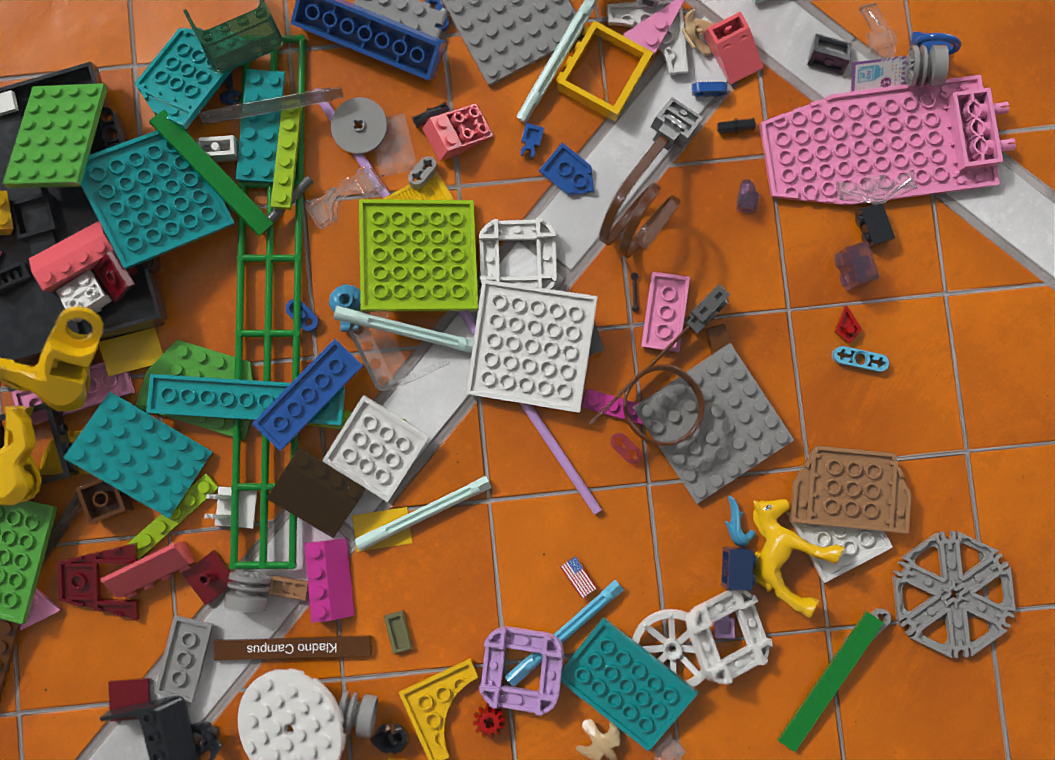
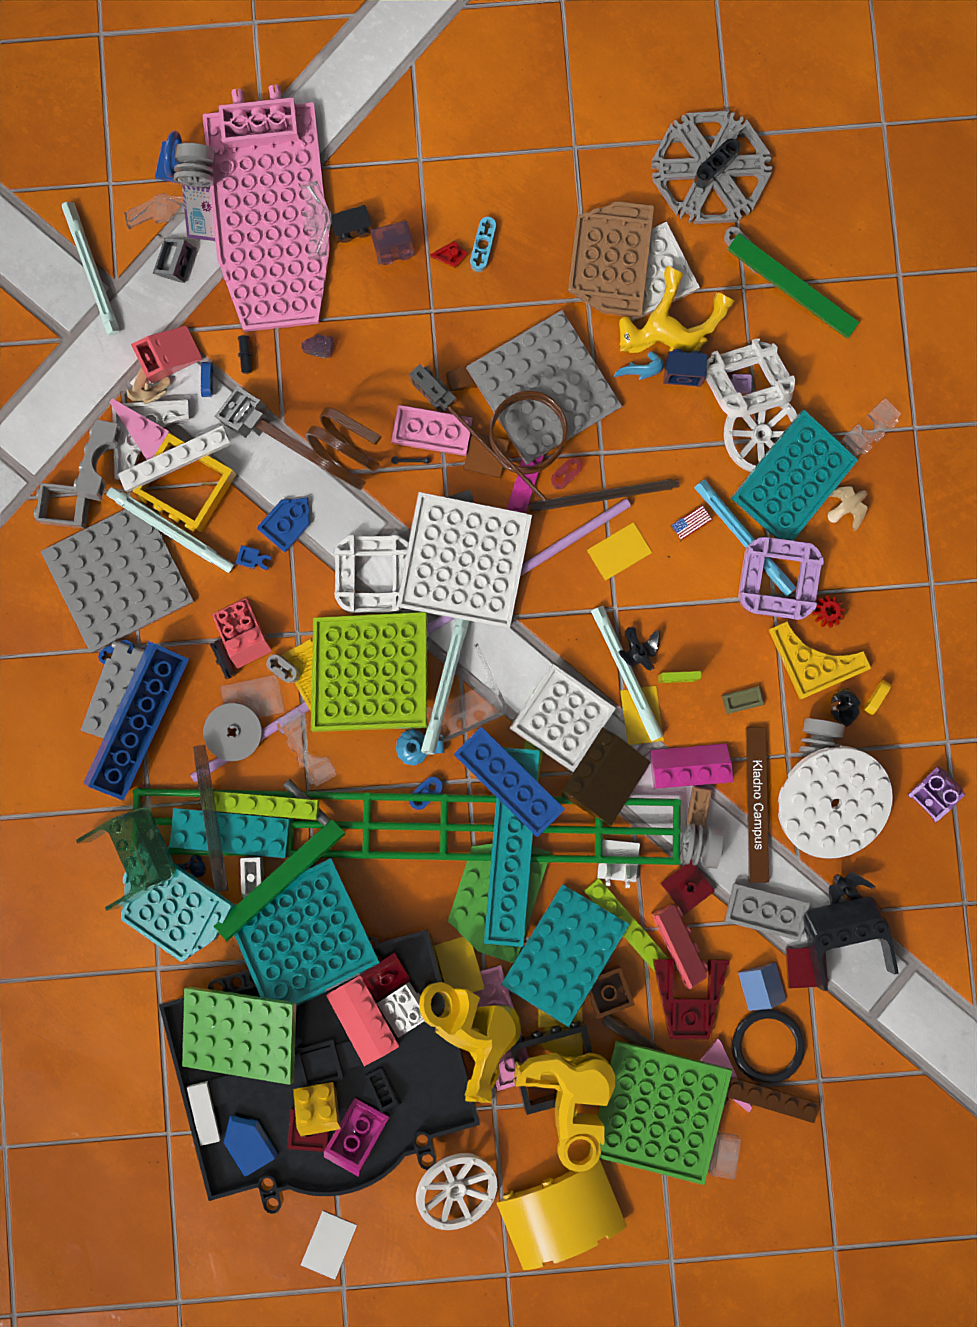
camera: 90 degrees left, 0 degrees up
none -> white plate [118,426,231,492]
none -> dark orange tile [463,433,509,478]
none -> clear smoke piece [529,479,680,512]
none -> yellow sticker [587,522,652,581]
none -> black animal [618,627,660,671]
none -> lime tile [658,671,701,683]
none -> black beam [694,138,740,188]
none -> black wedge [732,1009,806,1084]
none -> medium blue slope [738,962,787,1011]

